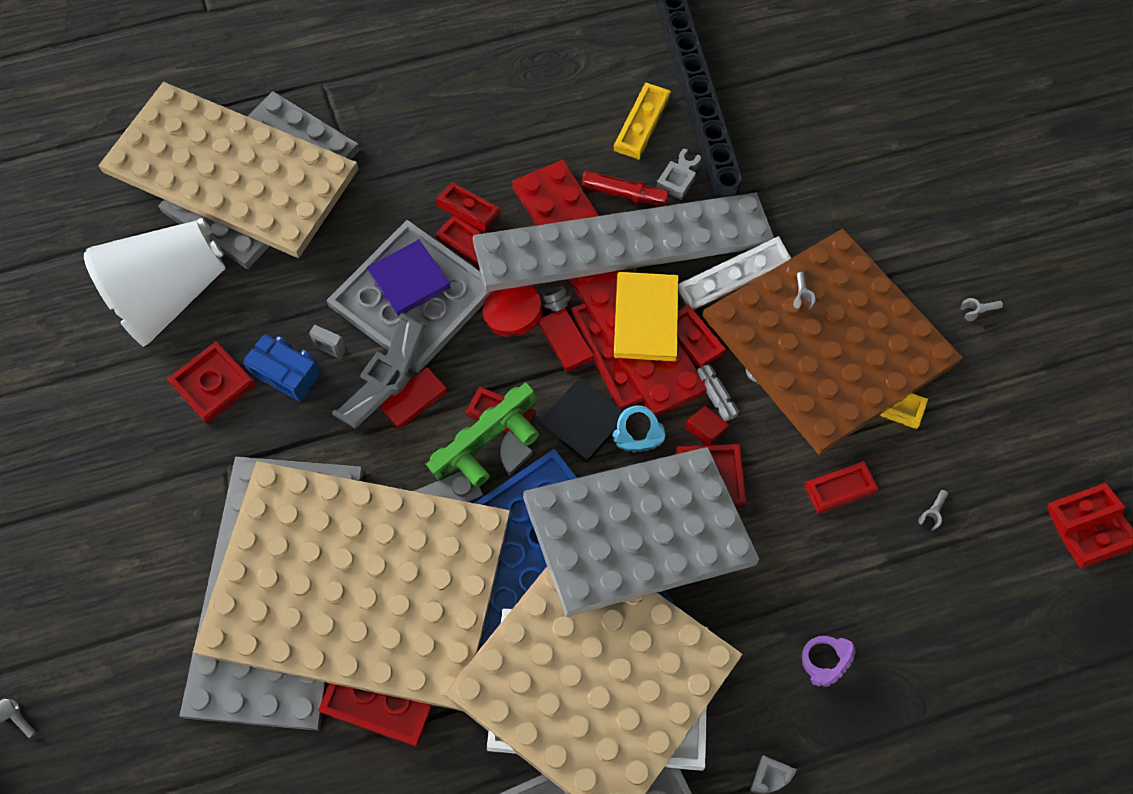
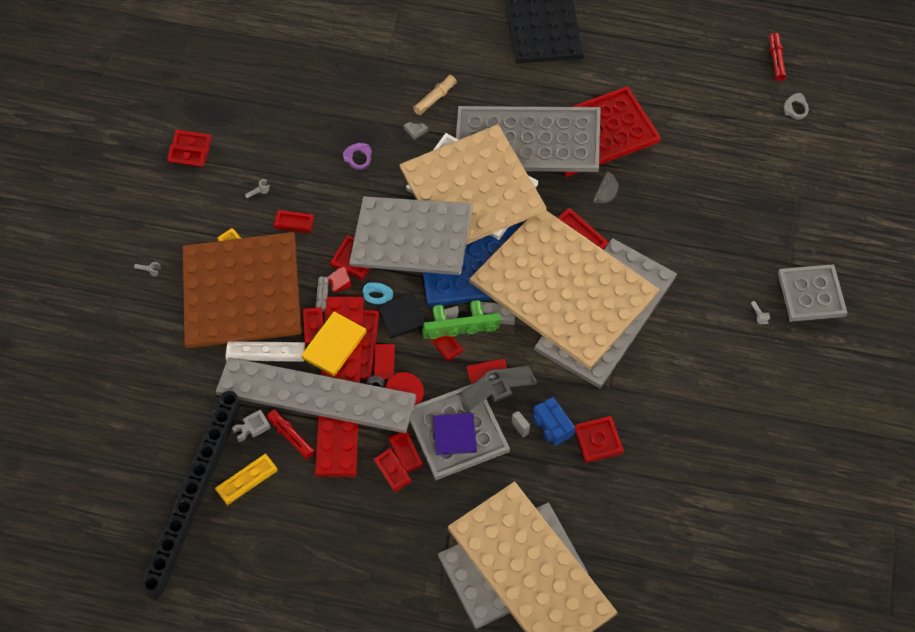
camera: 155 degrees left, 5 degrees down
white cone [84,218,226,347] -> none
light grey hand [793,272,816,310] -> none

